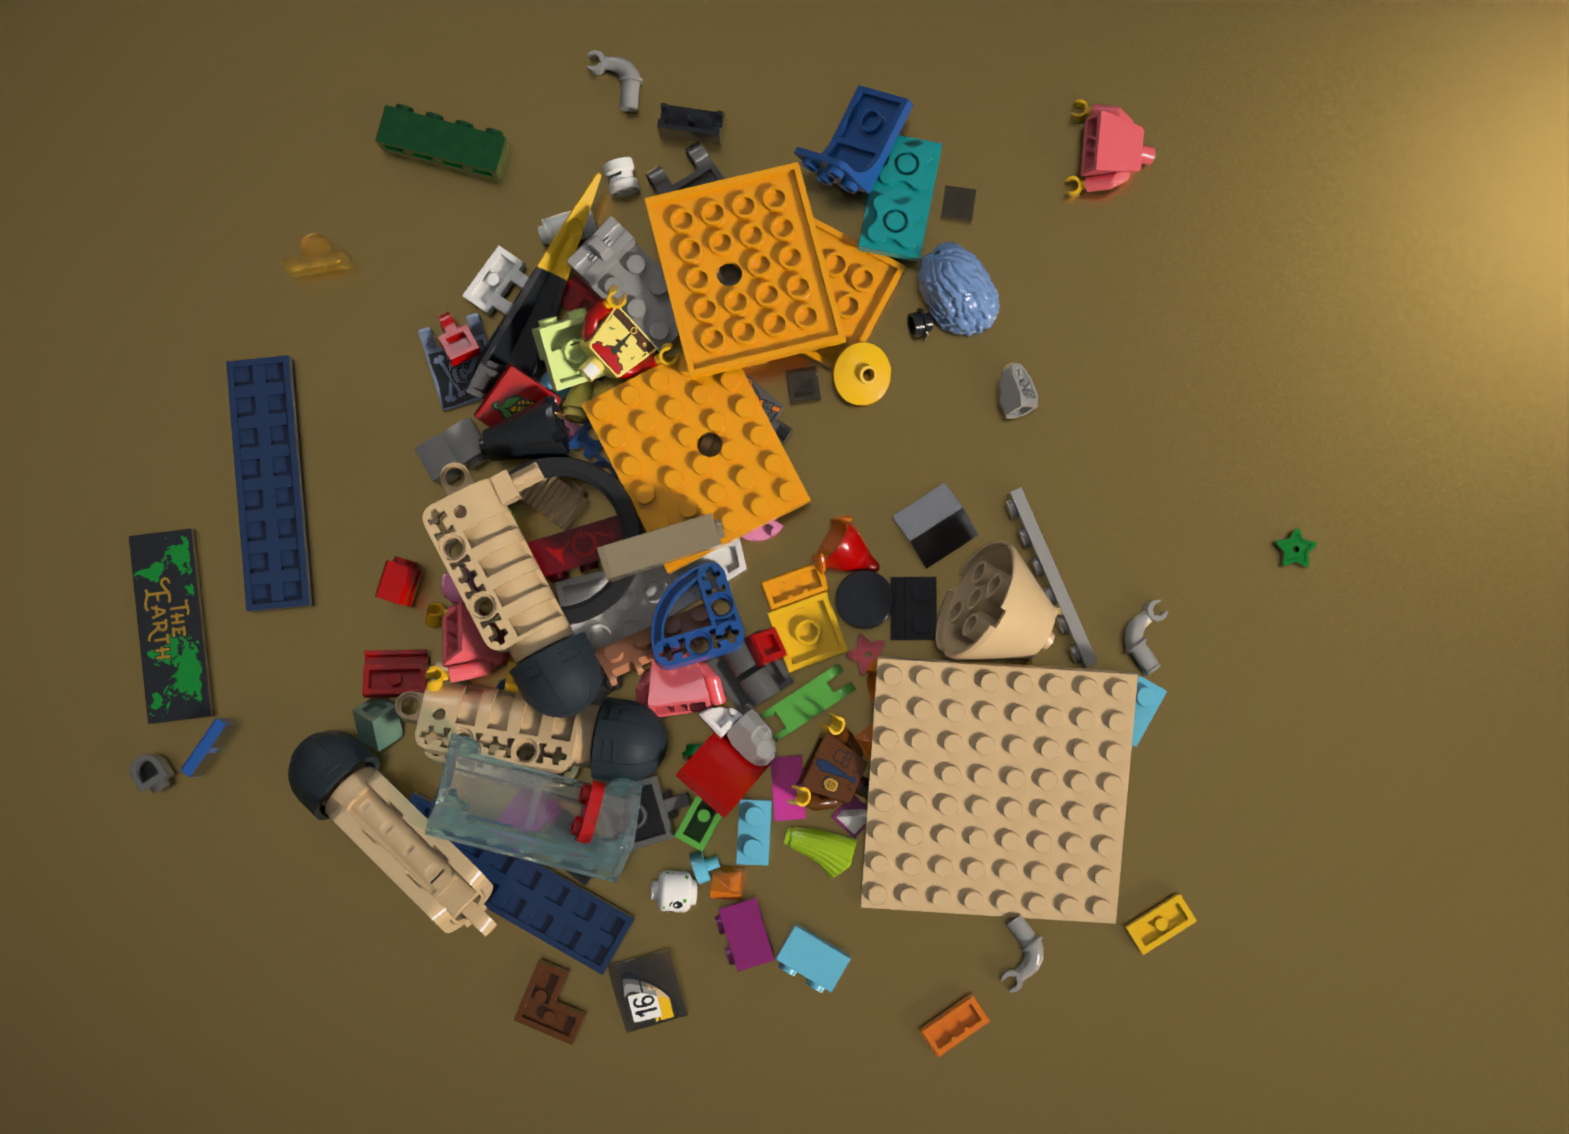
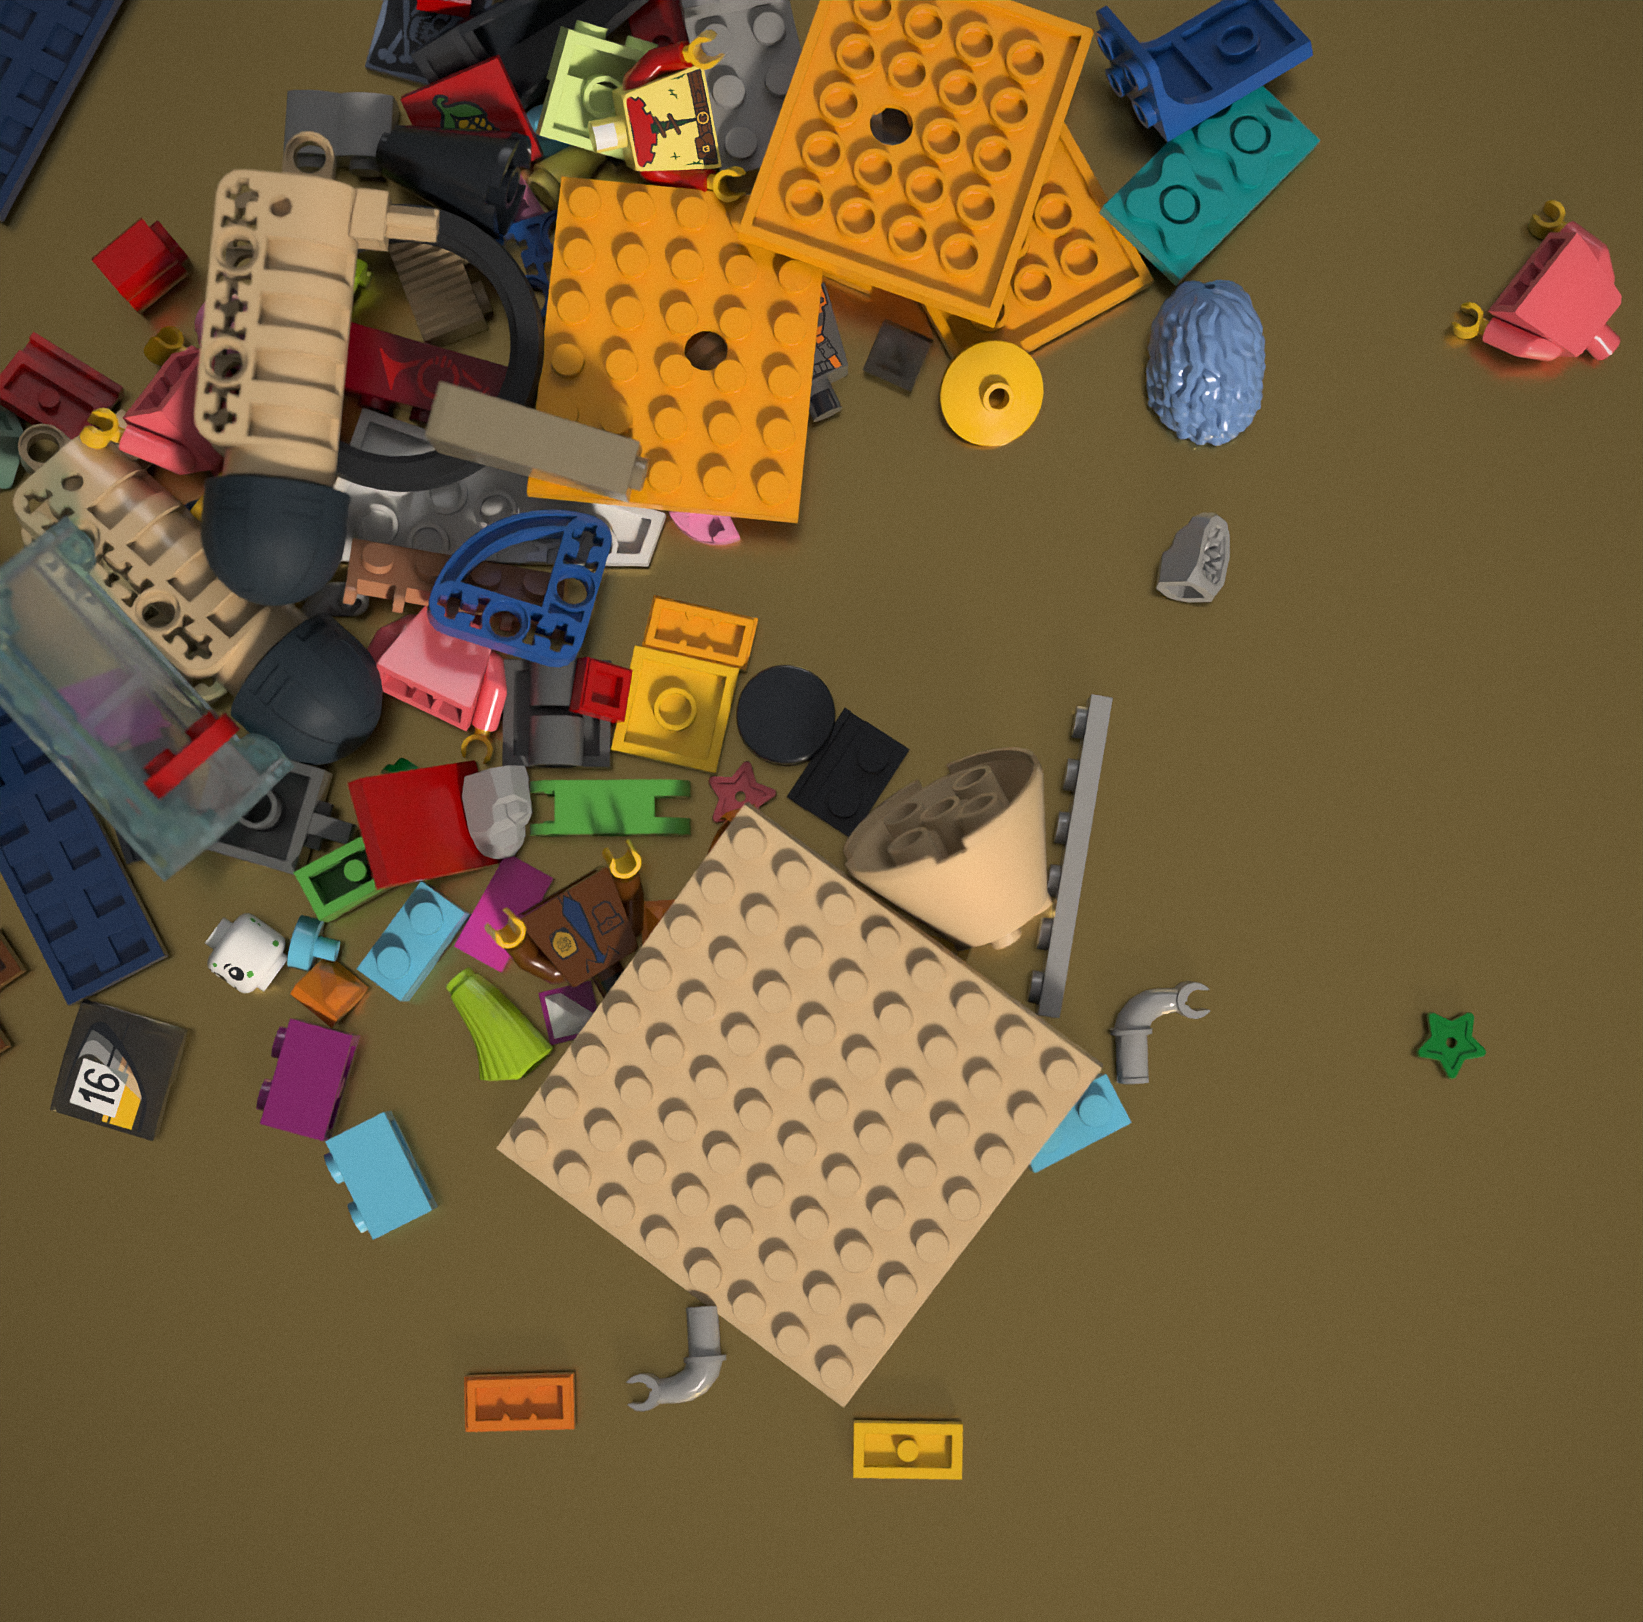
camera: 25 degrees right, 0 degrees up
white tile [698,707,743,739] -> none
red hat [812,515,880,574] -> none
black slope [892,482,979,569] -> none
black plate [907,308,933,339] -> none
clear smoke tile [941,185,976,222] -> none

